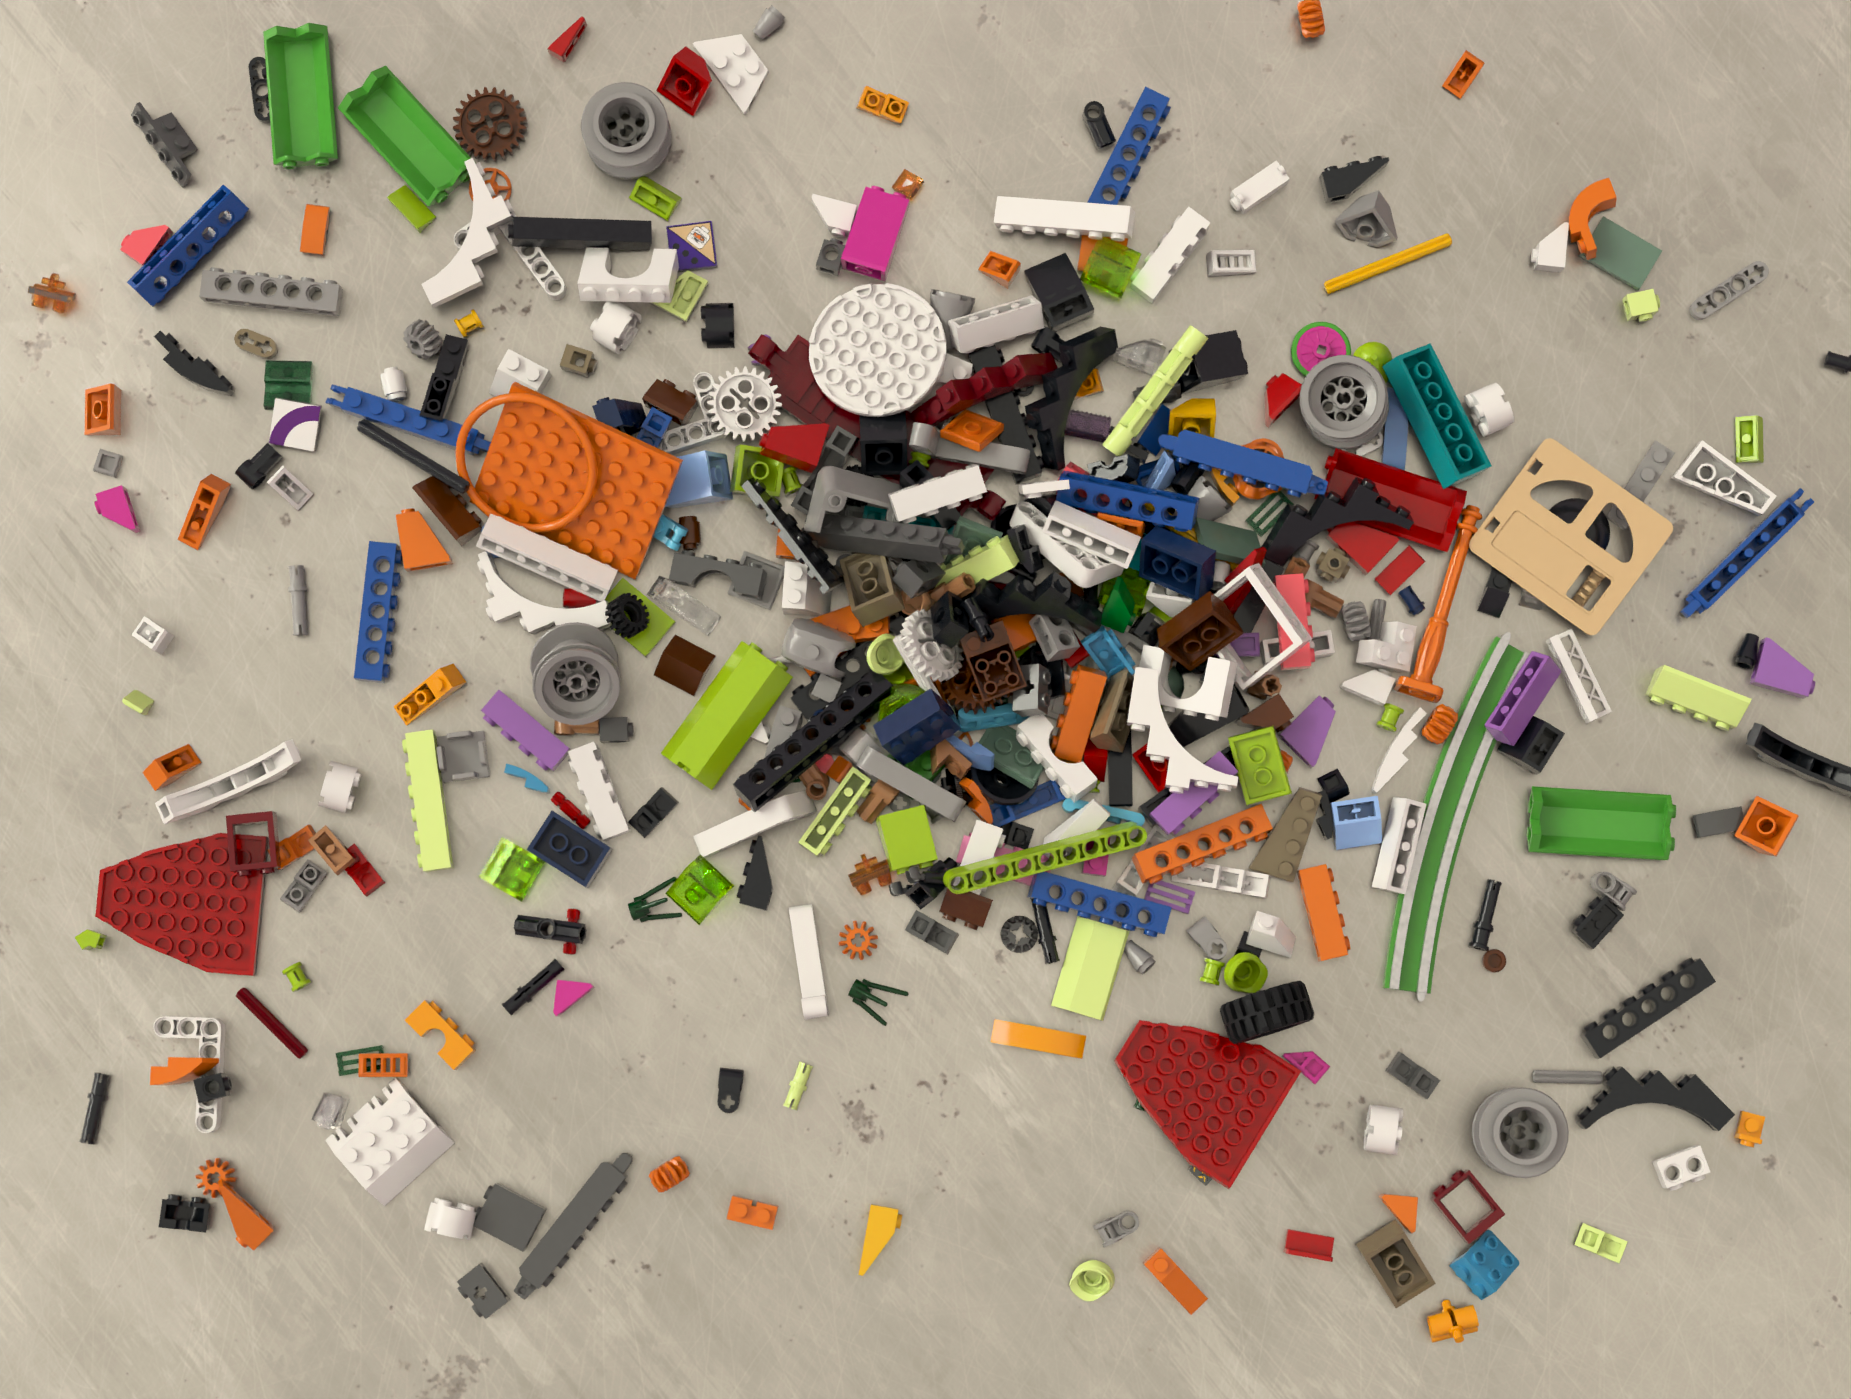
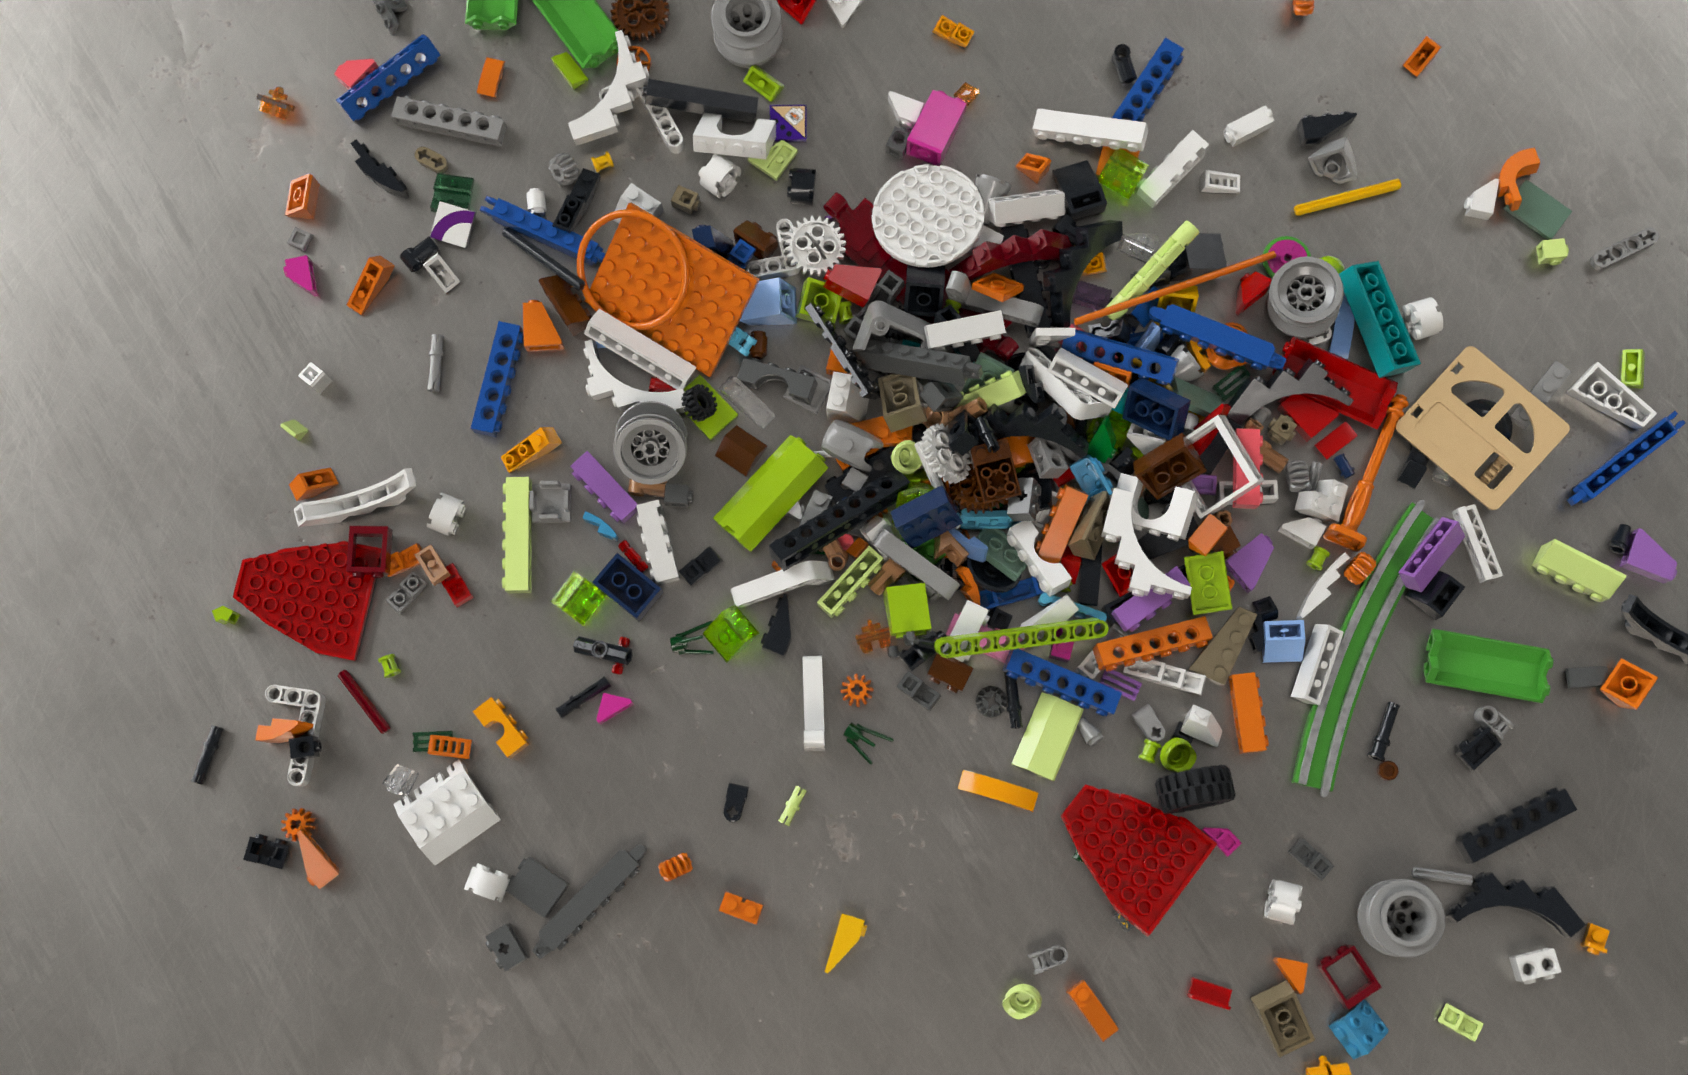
camera: 10 degrees right, 5 degrees down
none -> orange piece [1074,251,1276,326]
none -> orange slope [1188,514,1228,556]

